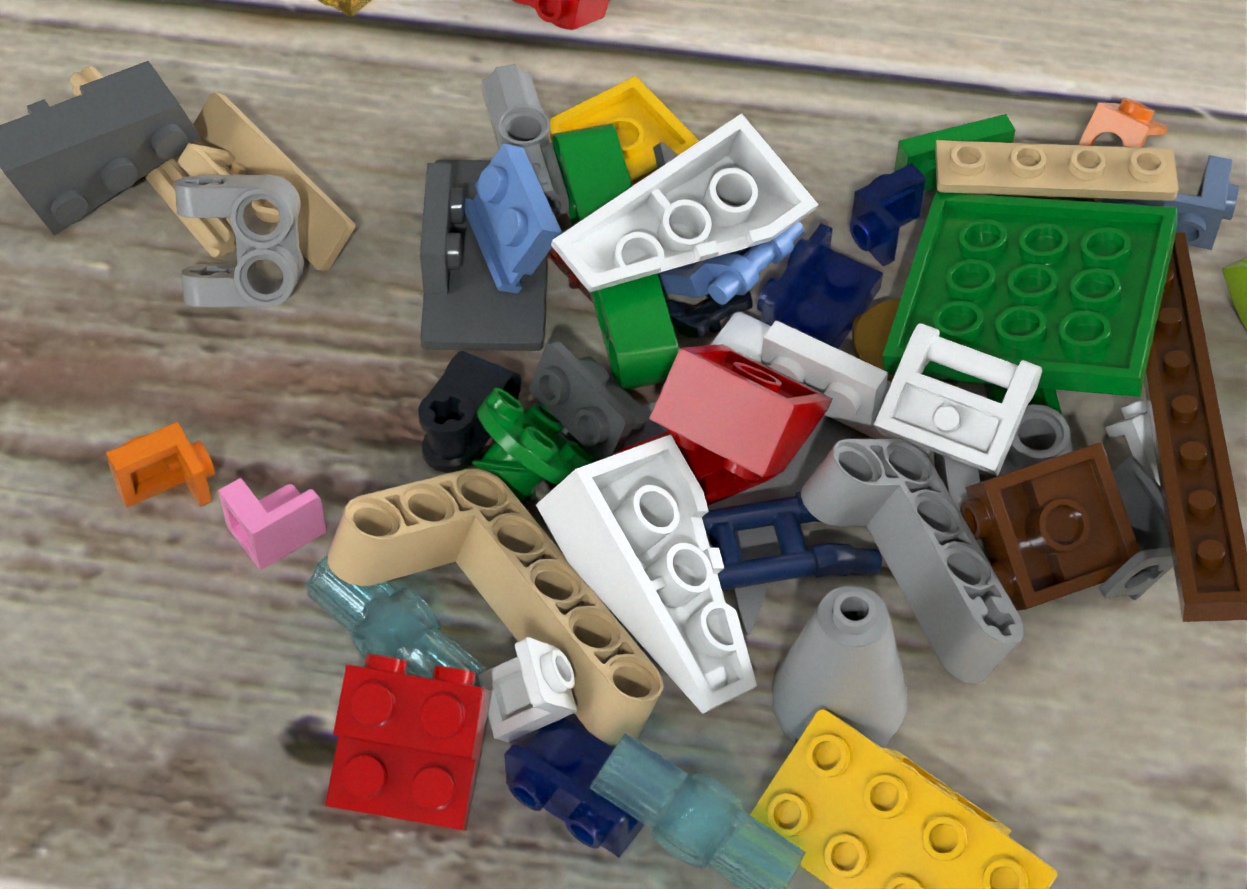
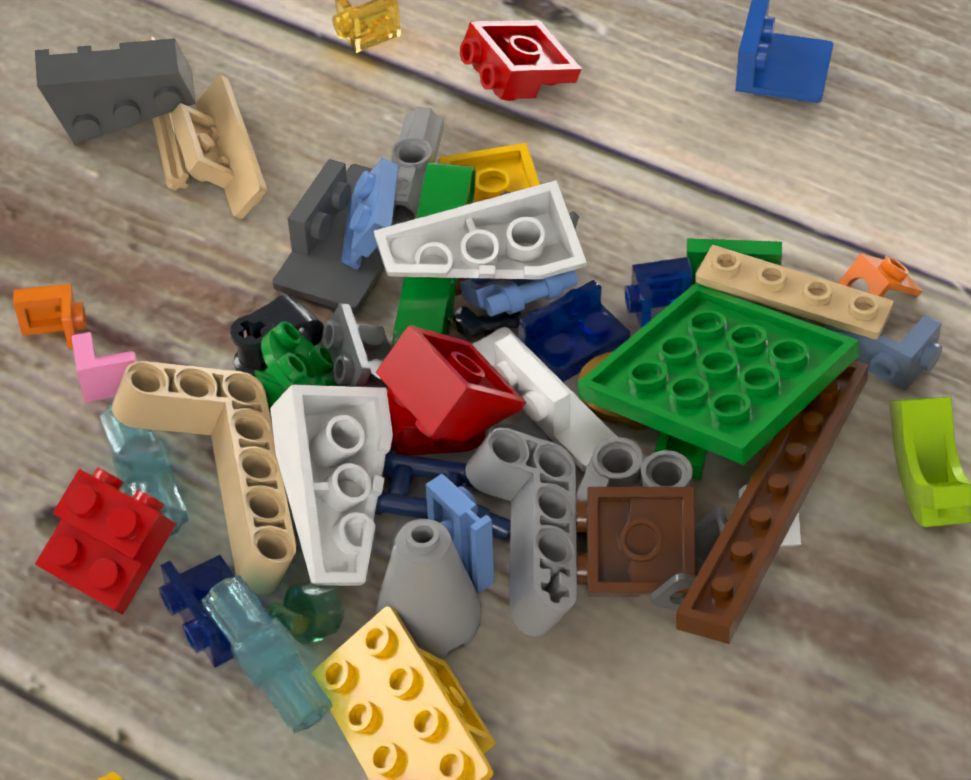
camera: 25 degrees right, 5 degrees down
light grey piece [175,174,304,308] -> none
white bracket [478,637,578,742] -> none
white plate [874,323,1042,476] -> none
none -> clear green piece [265,582,345,644]
none -> medium blue plate [426,474,494,594]

